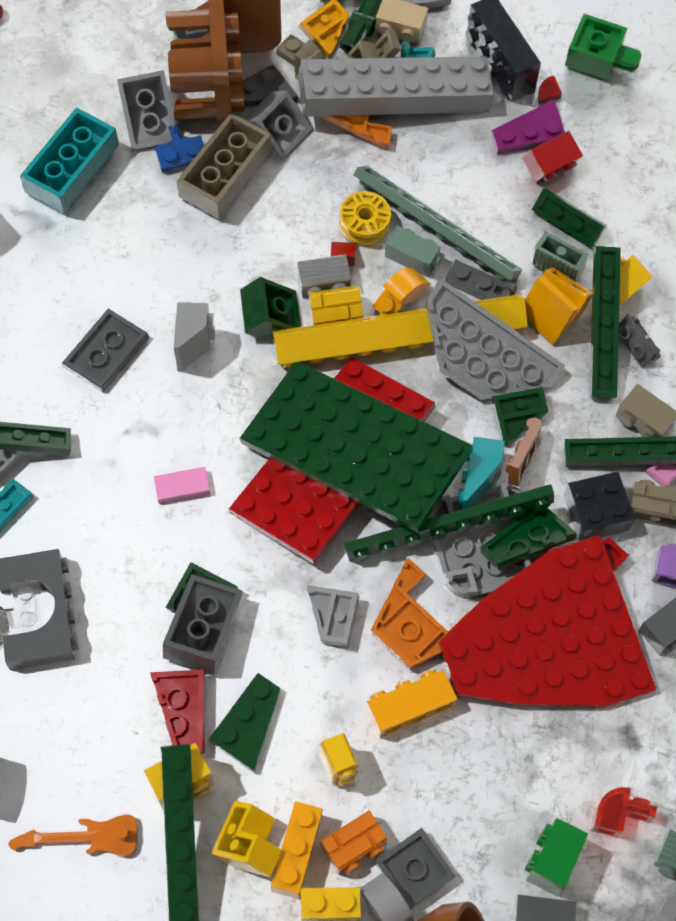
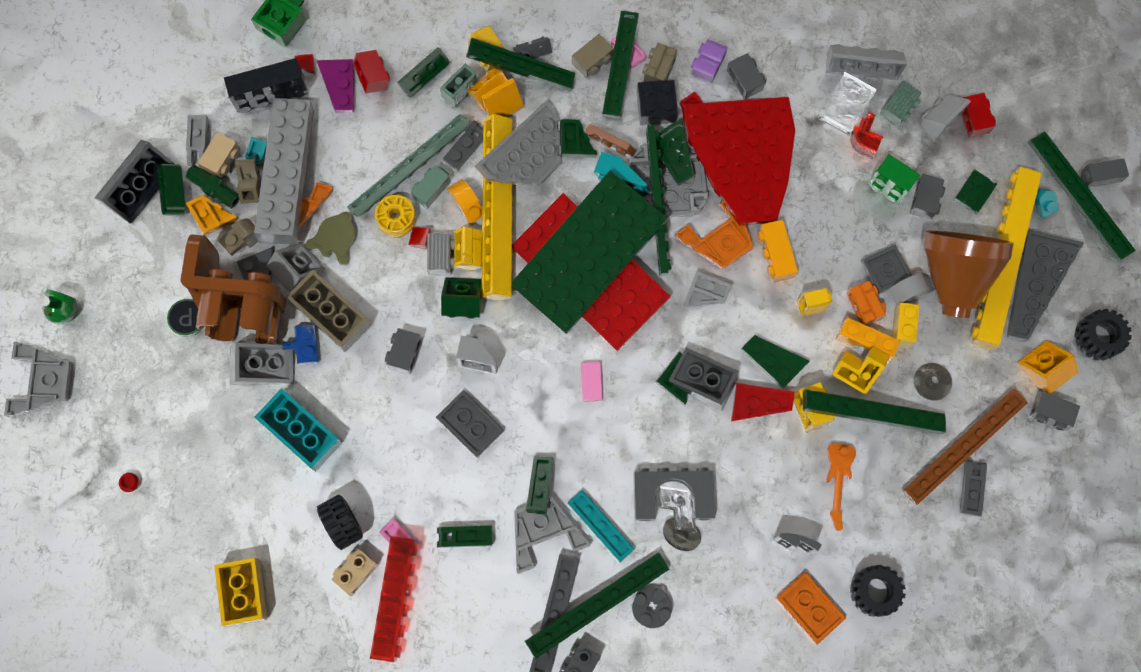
camera: 80 degrees left, 10 degrees up
none -> olive tile [305,212,356,266]
none -> dark grey brick [385,328,422,374]

